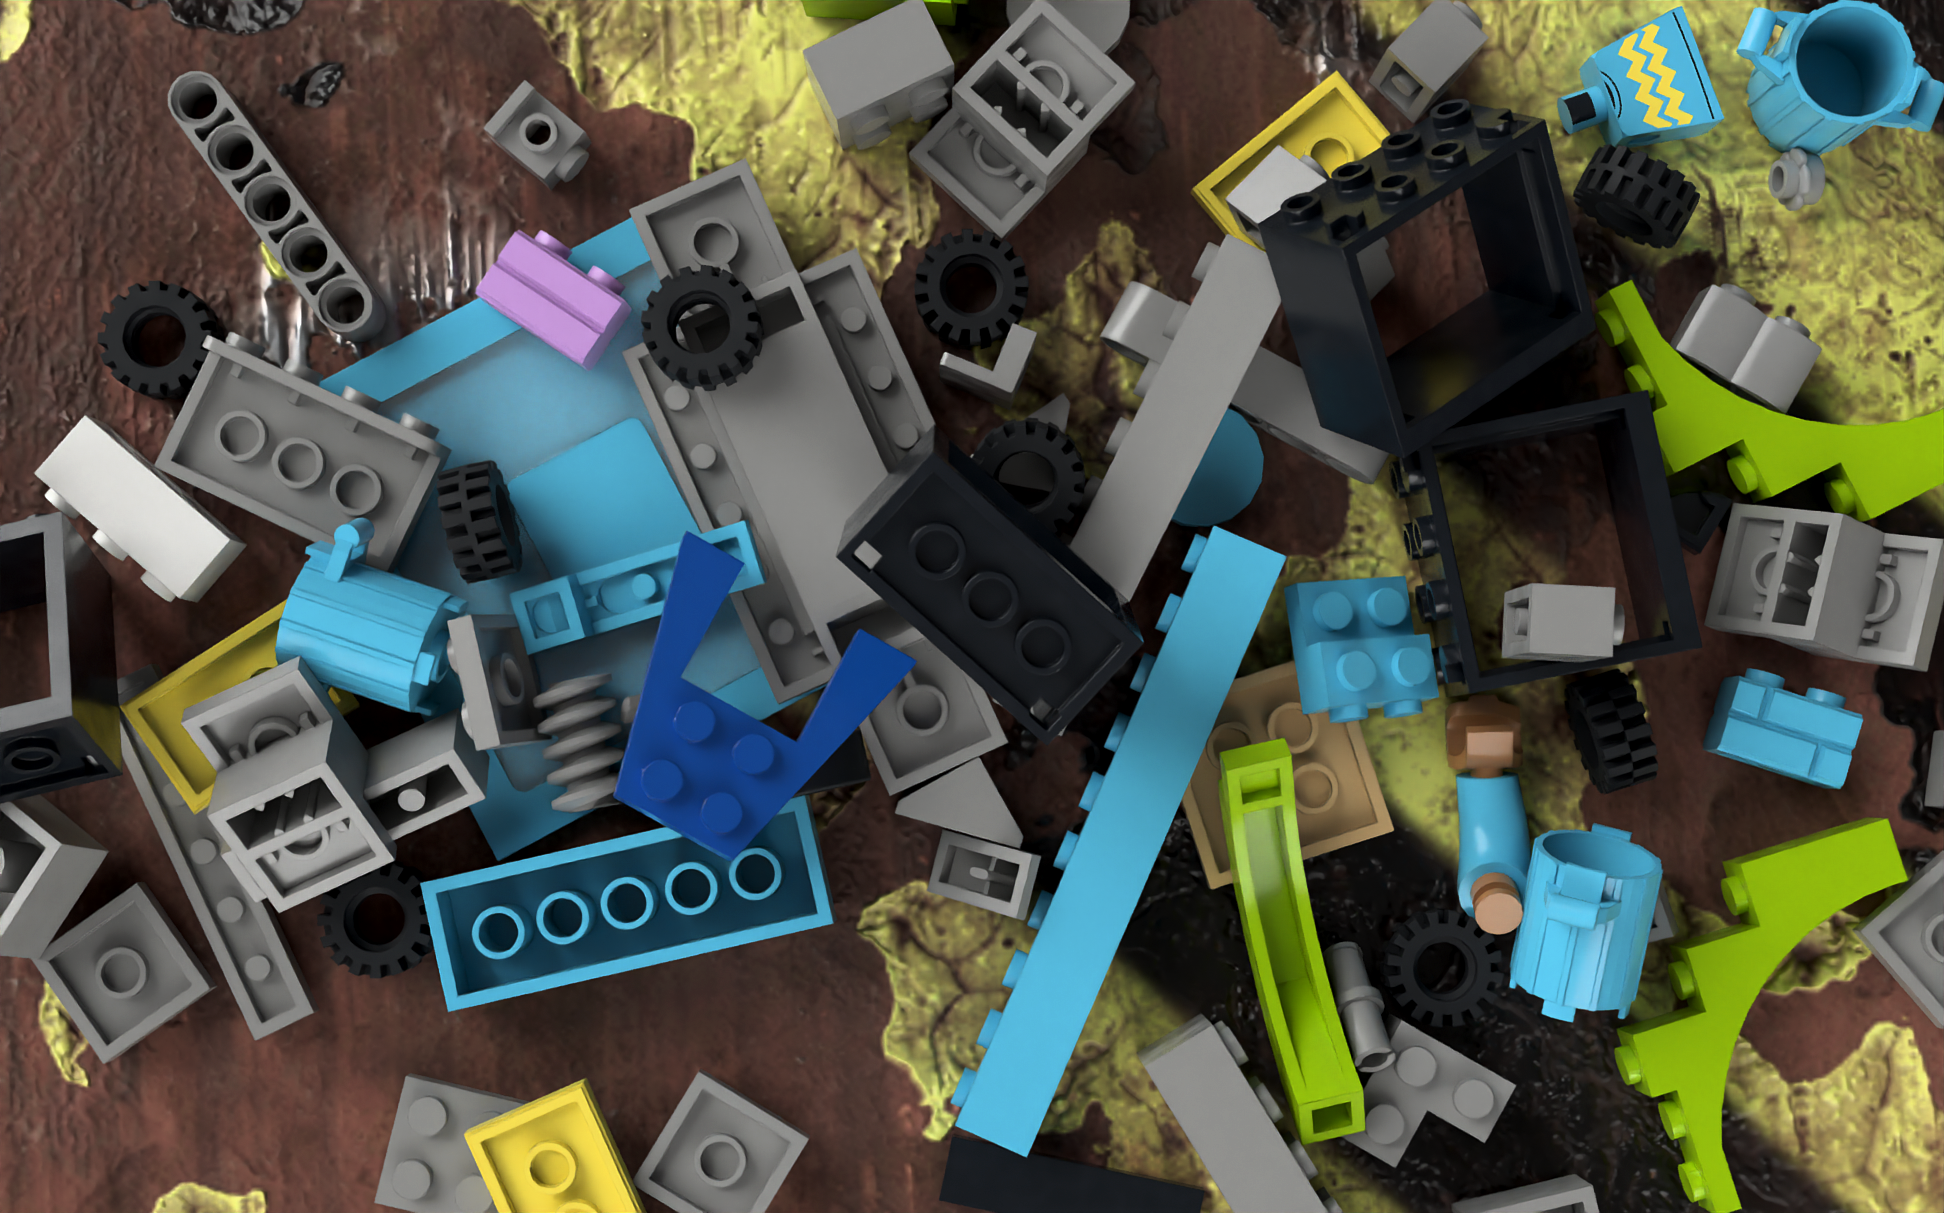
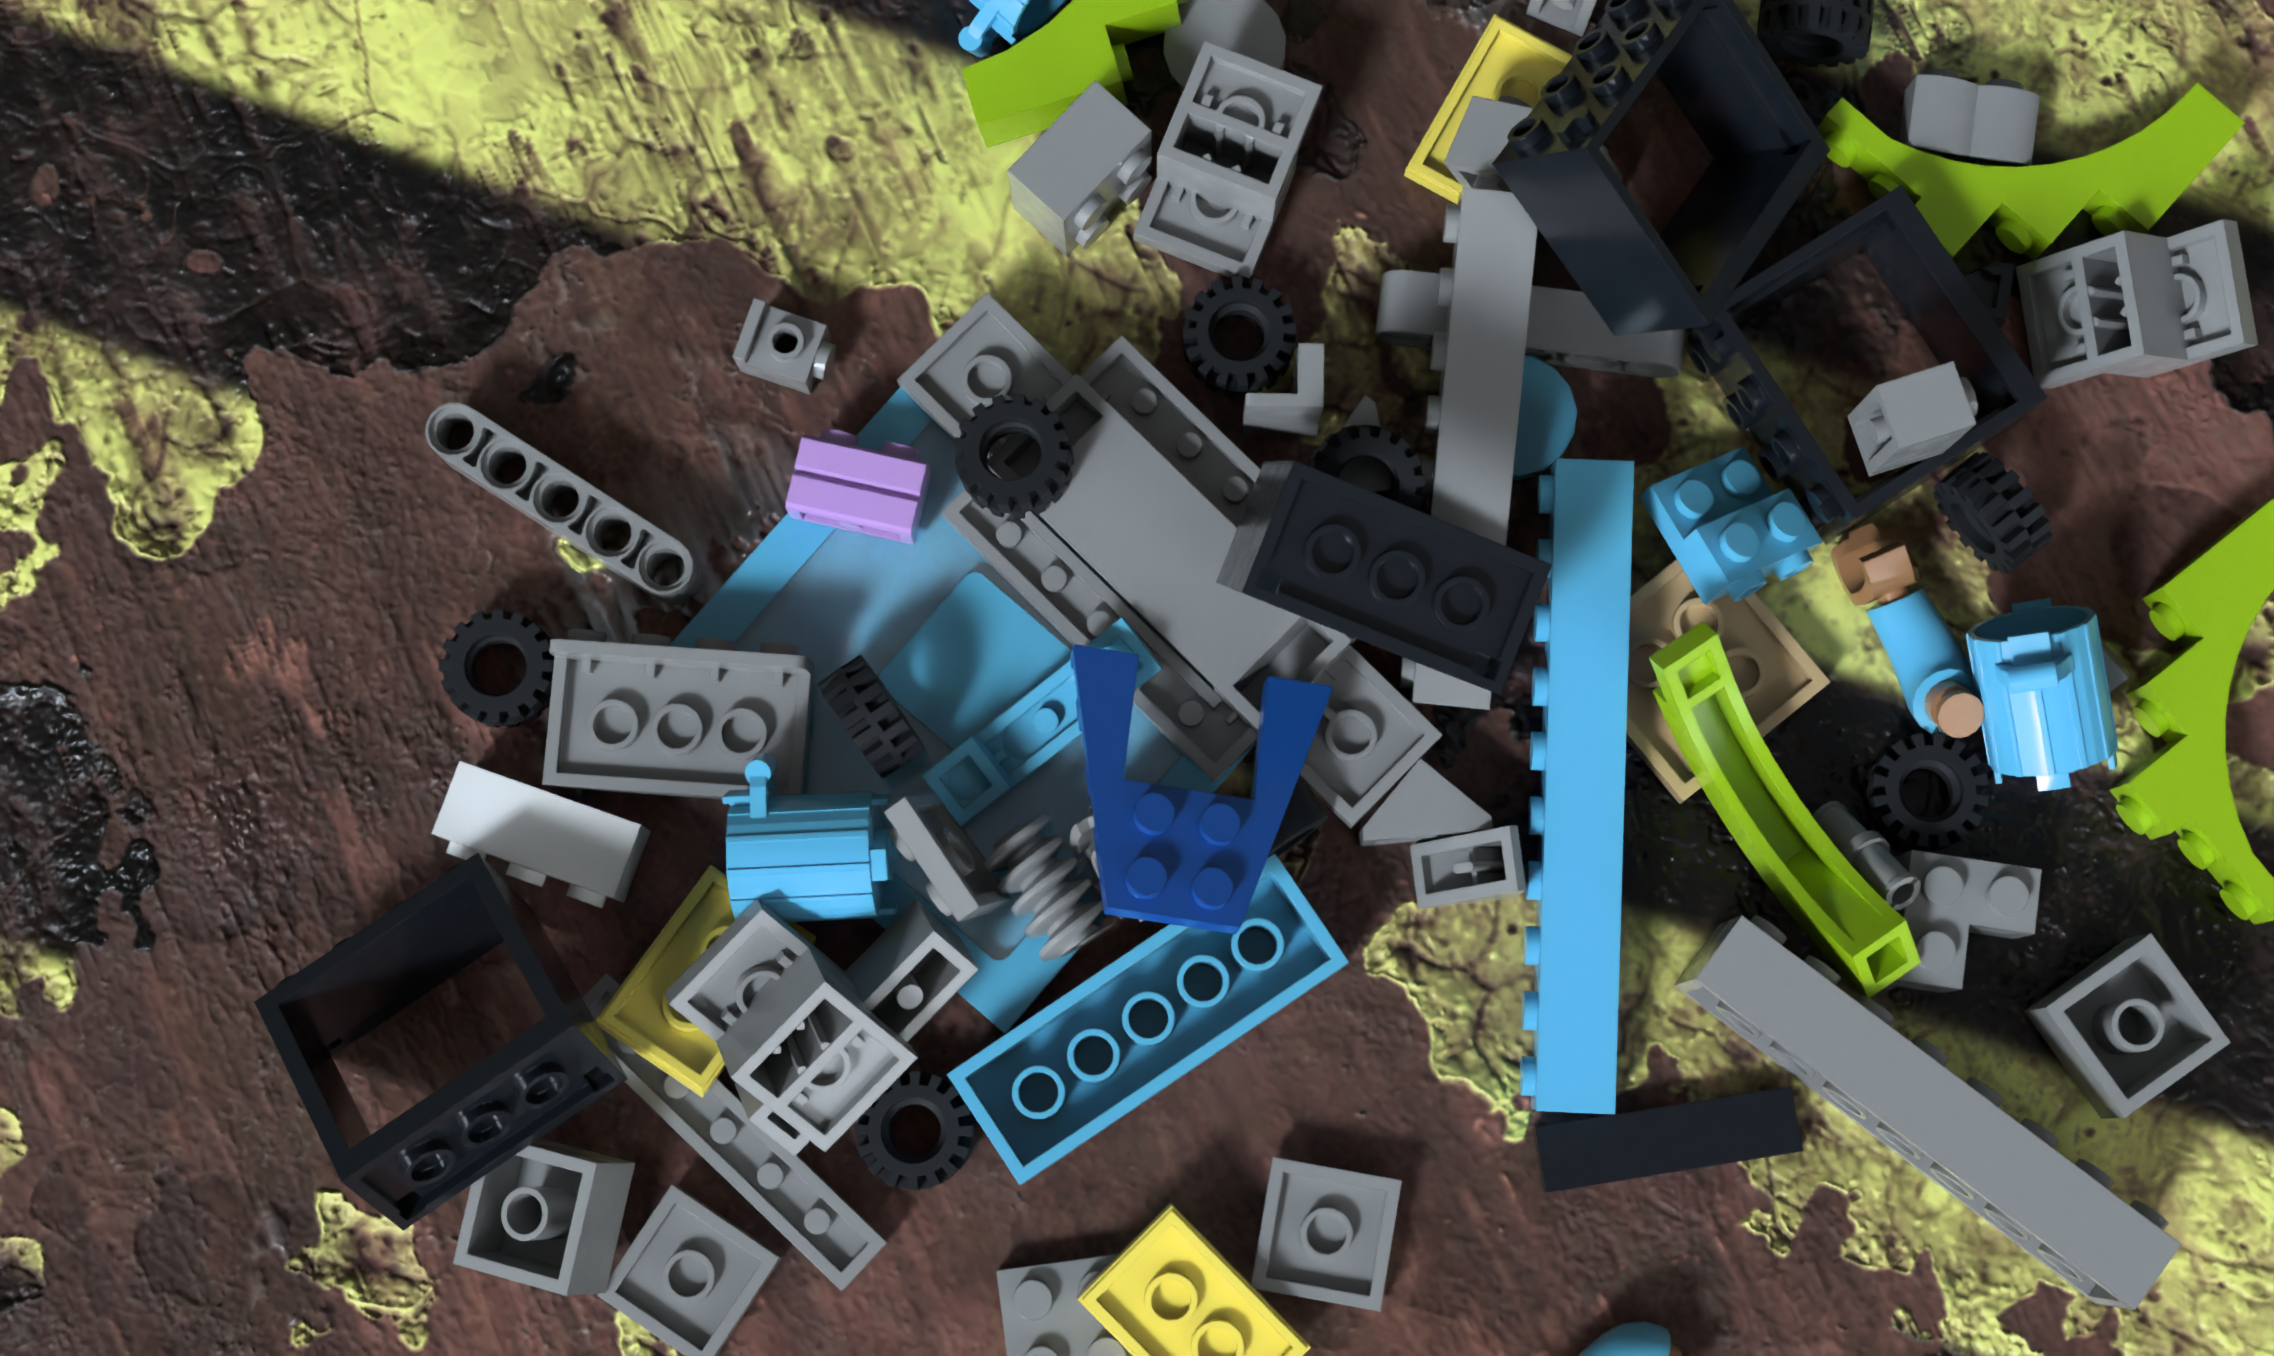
camera: 15 degrees left, 5 degrees down
medium azure brick [1702,668,1863,789] -> none

